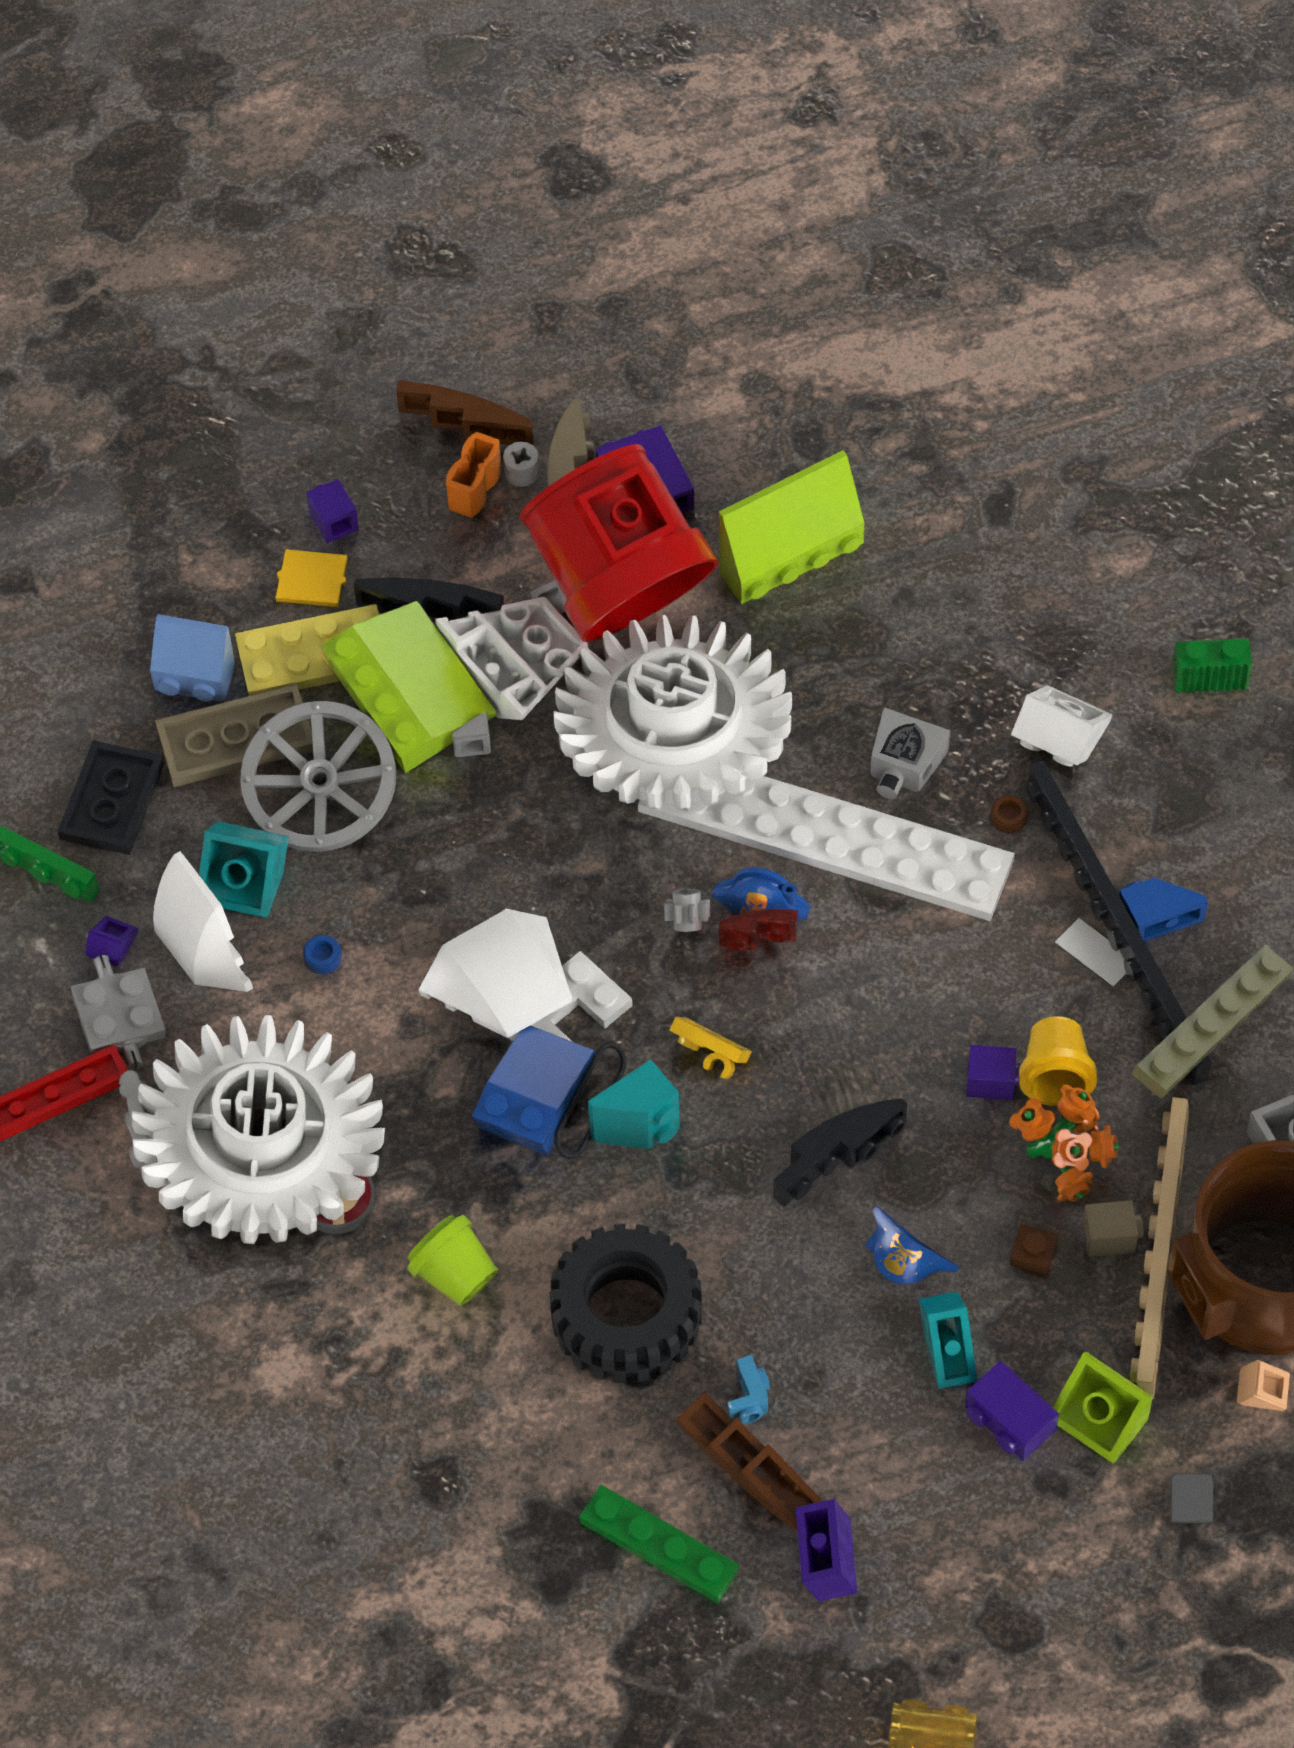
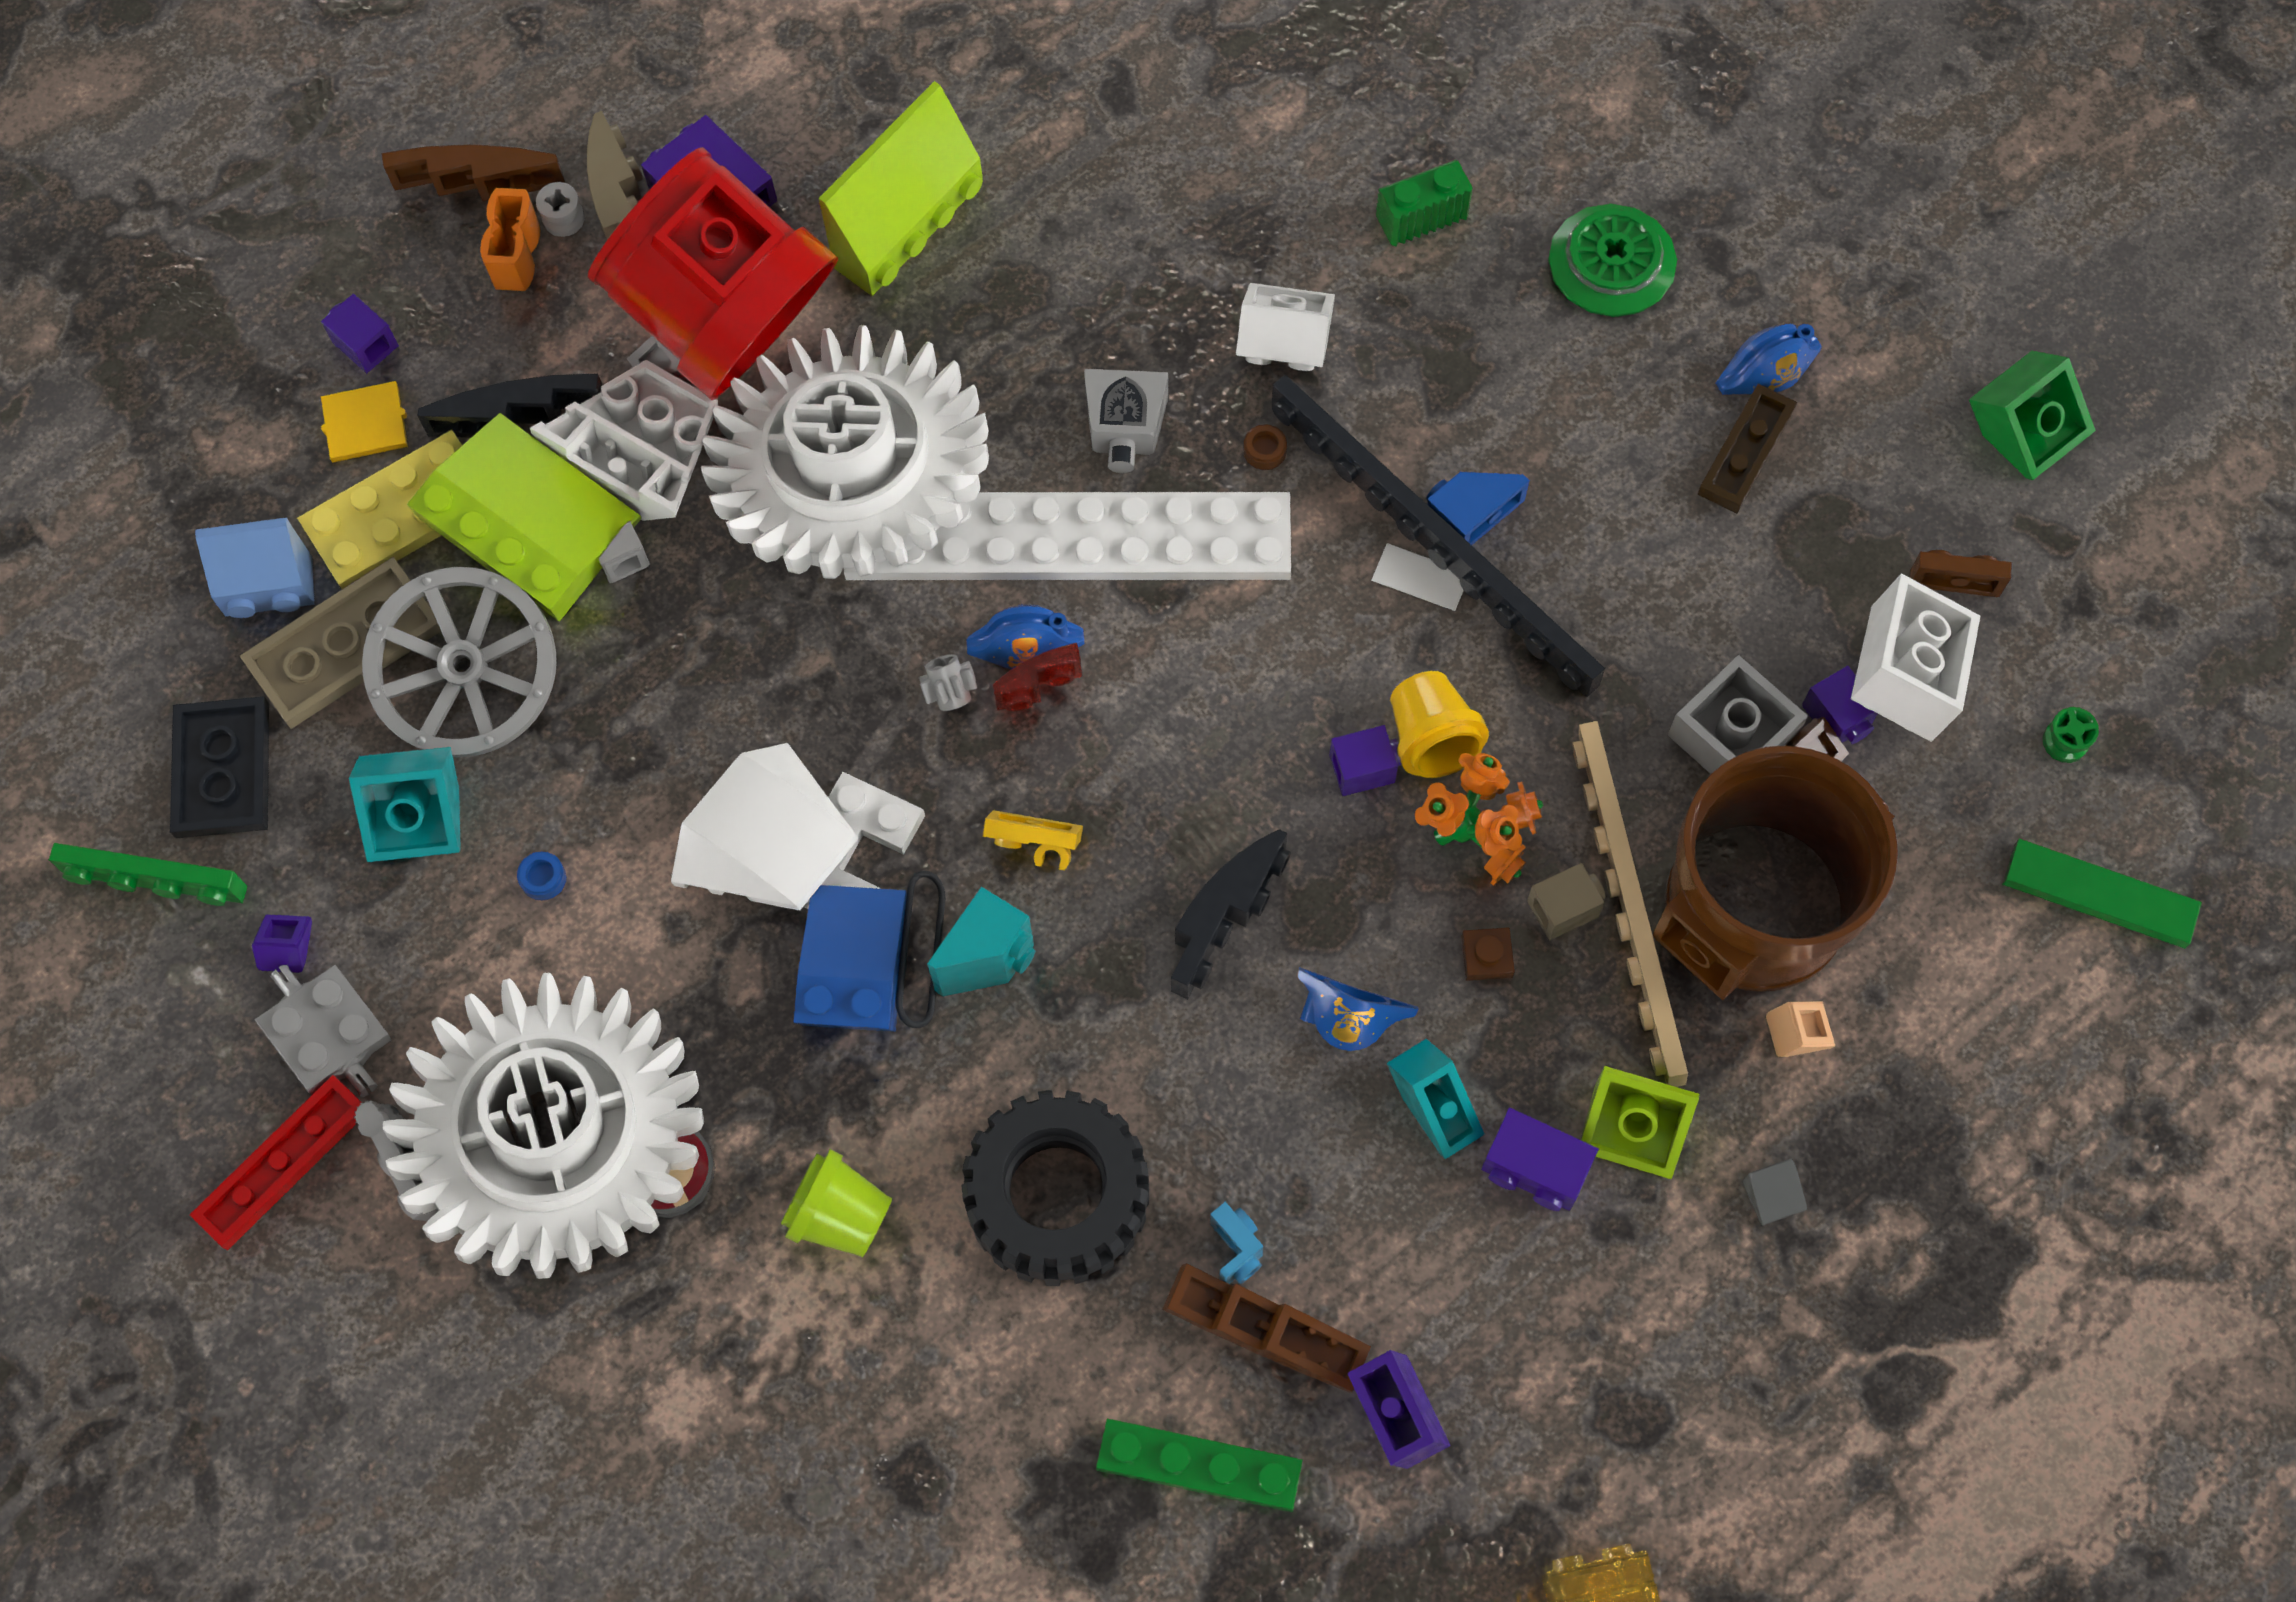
camera: 20 degrees left, 10 degrees up
white wedge [153,851,253,992] -> none
olive plate [1131,944,1294,1099] -> none

